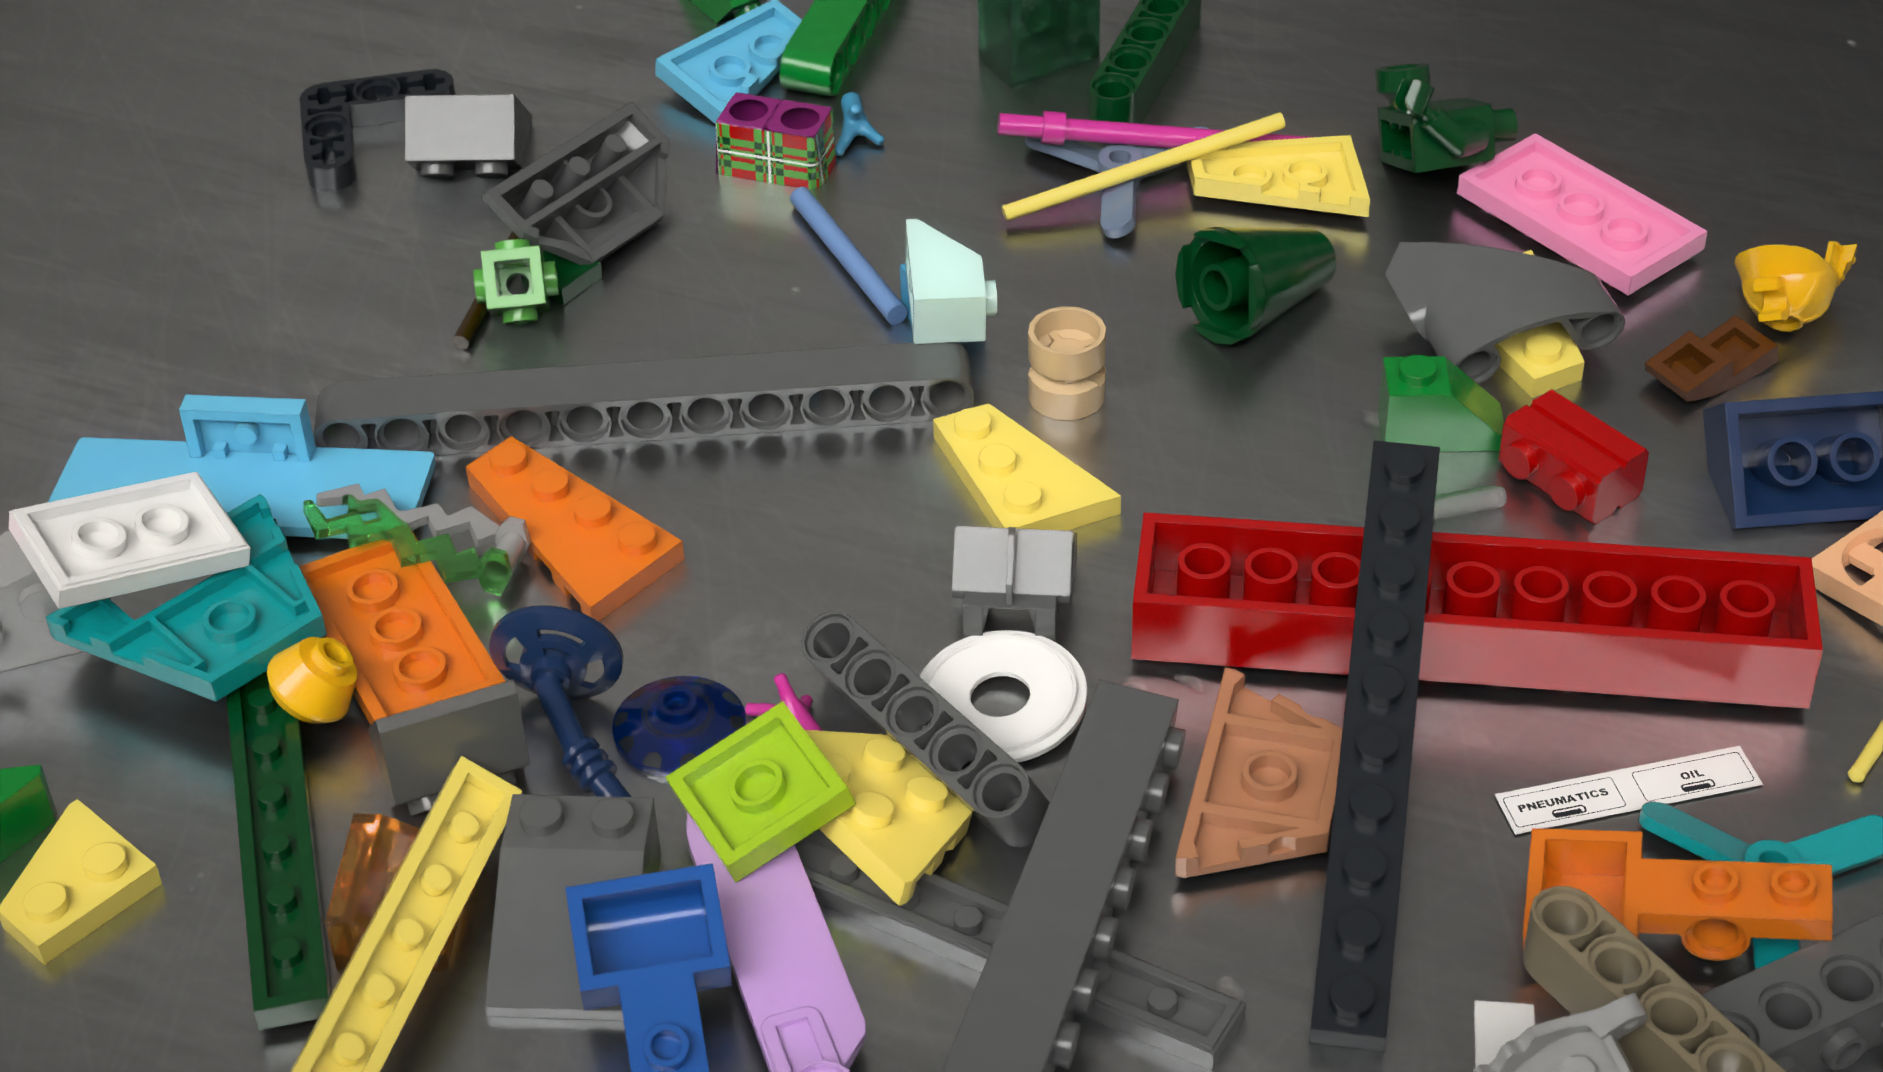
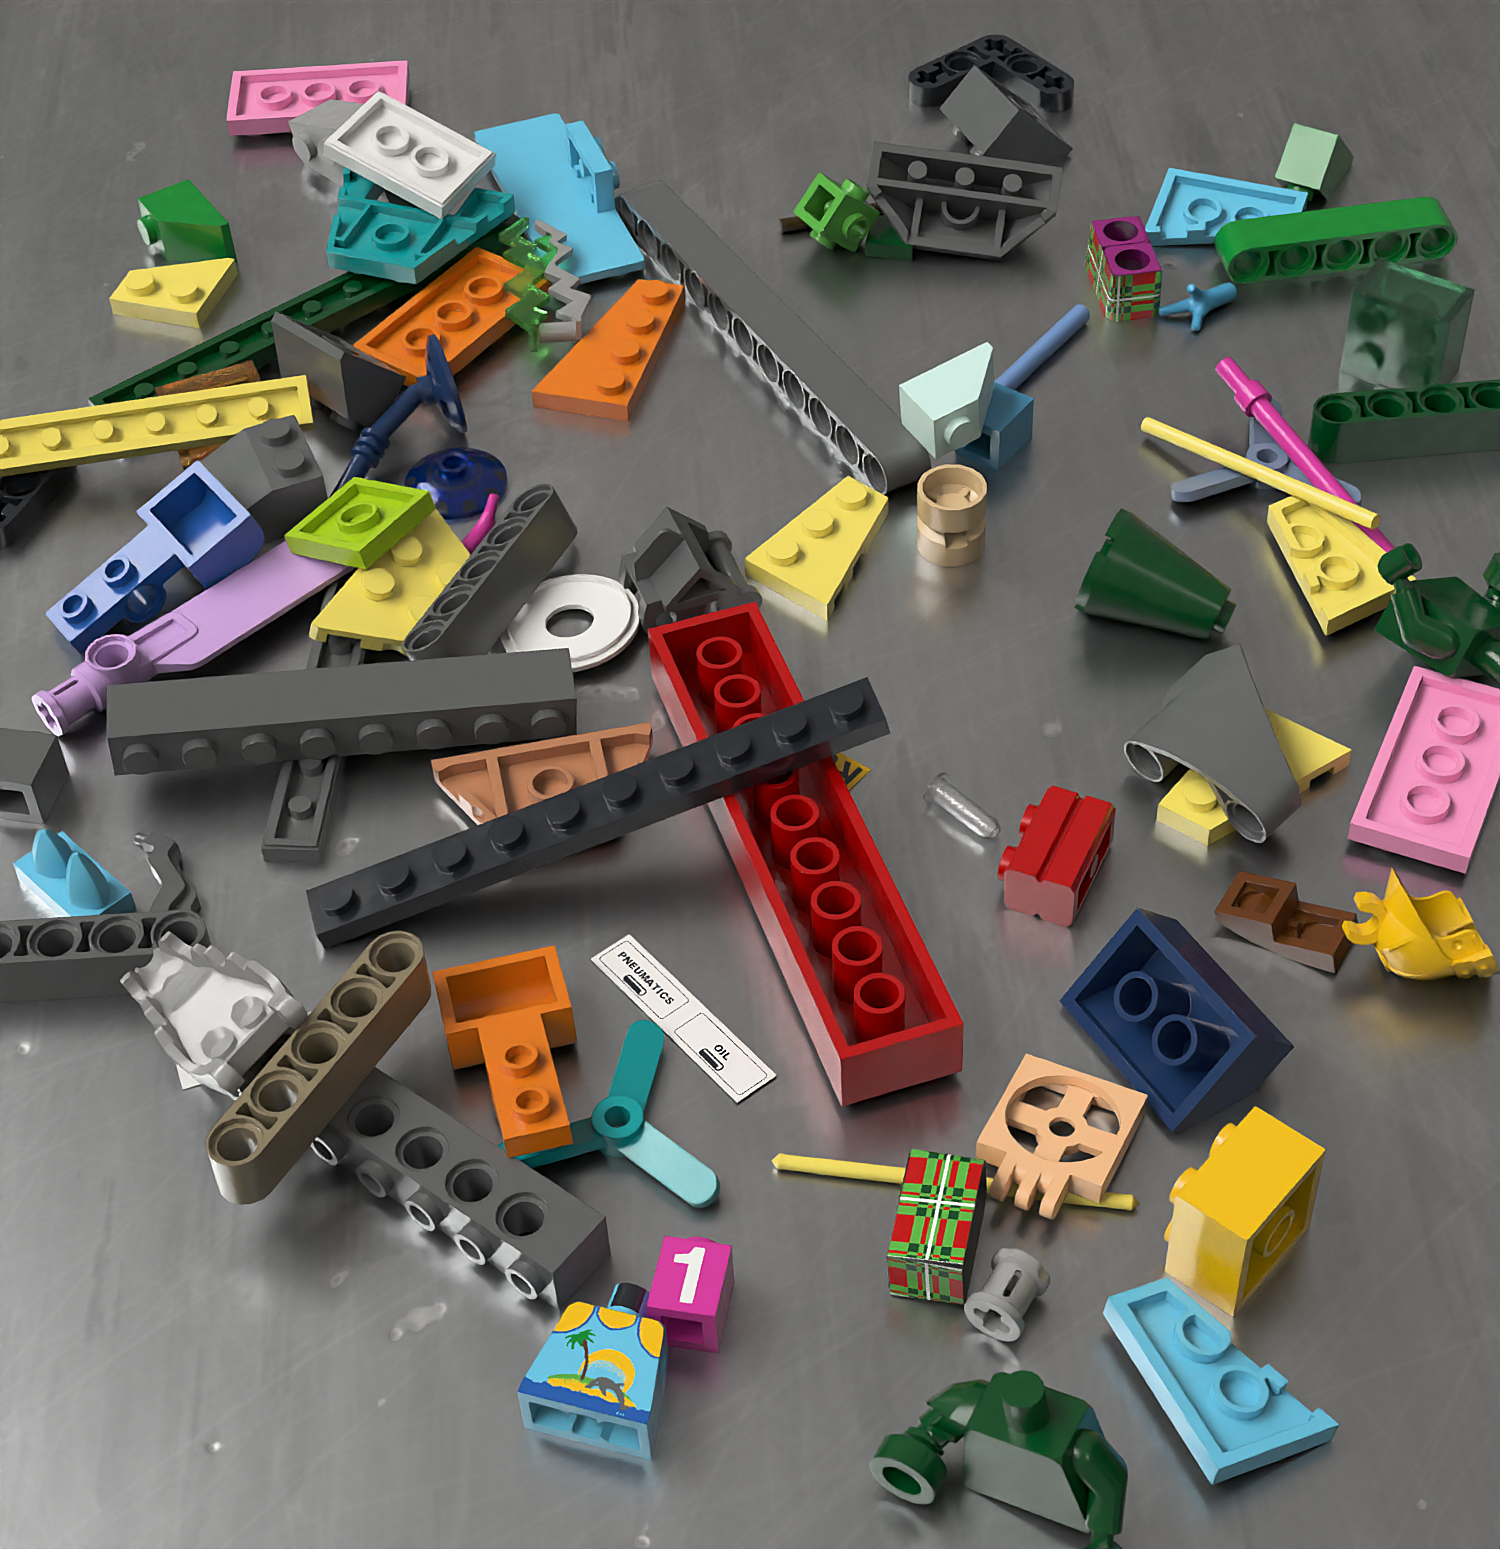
camera: 65 degrees right, 5 degrees up
yellow cone [267,637,357,724] -> none
green slope [1378,355,1504,452] -> none

